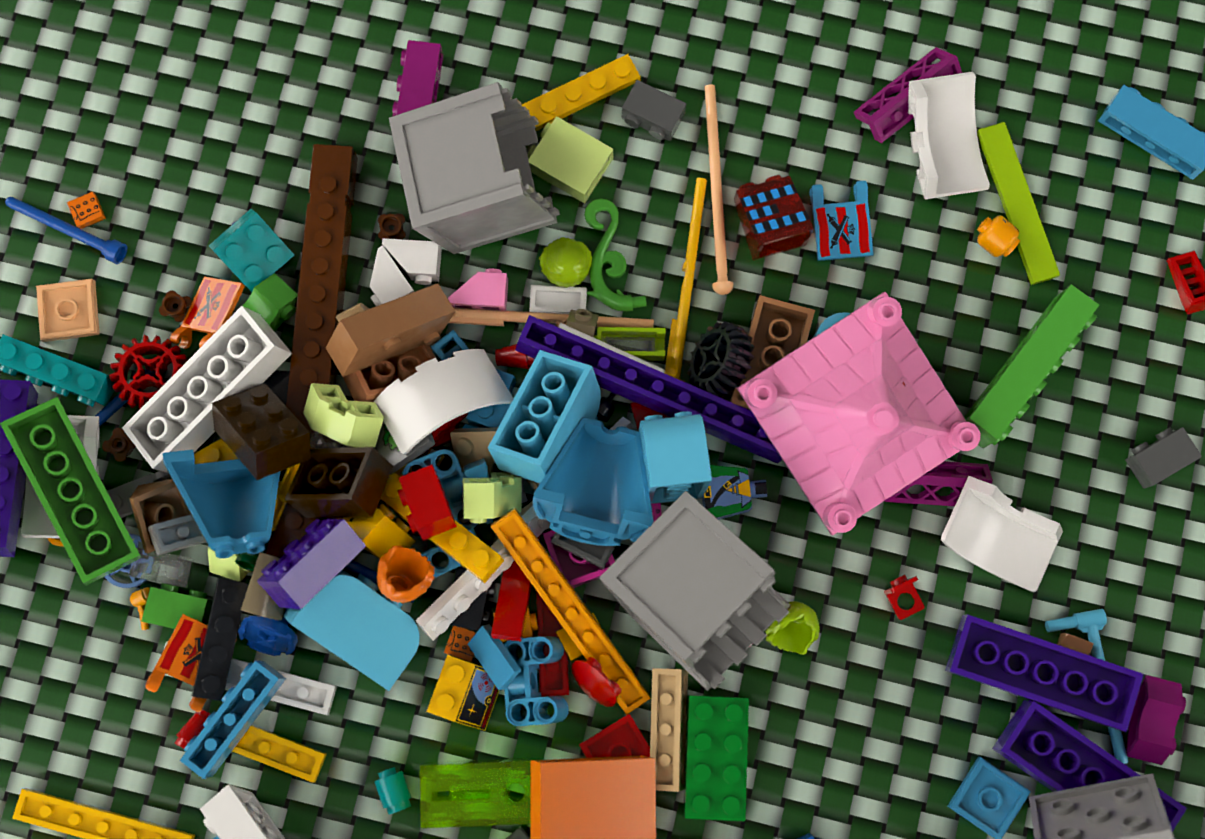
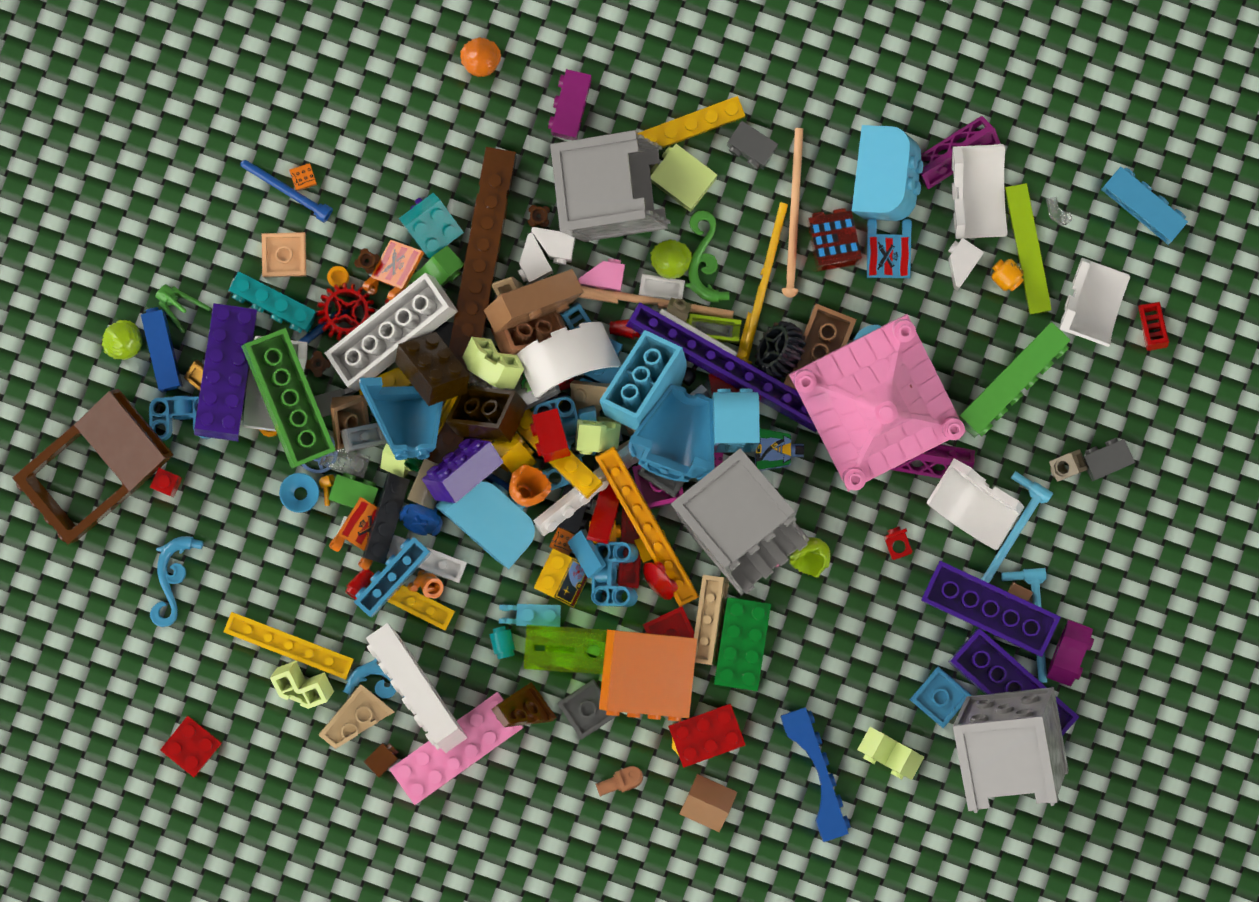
camera: 10 degrees right, 5 degrees up
none -> dark azure piece [279,473,319,513]
none -> light orange tile [327,266,350,288]
none -> orange piece [407,570,443,599]
none -> orange hair [460,37,501,77]
none -> medium azure hinge [499,604,561,627]
none -> medium azure brick [852,125,923,221]
none -> white slope [948,238,984,291]
none -> medium azure bar [981,471,1053,583]
none -> clear arm [1046,197,1072,225]
none -> dark tan brick [1049,449,1088,482]
none -> white panel [1060,258,1130,347]

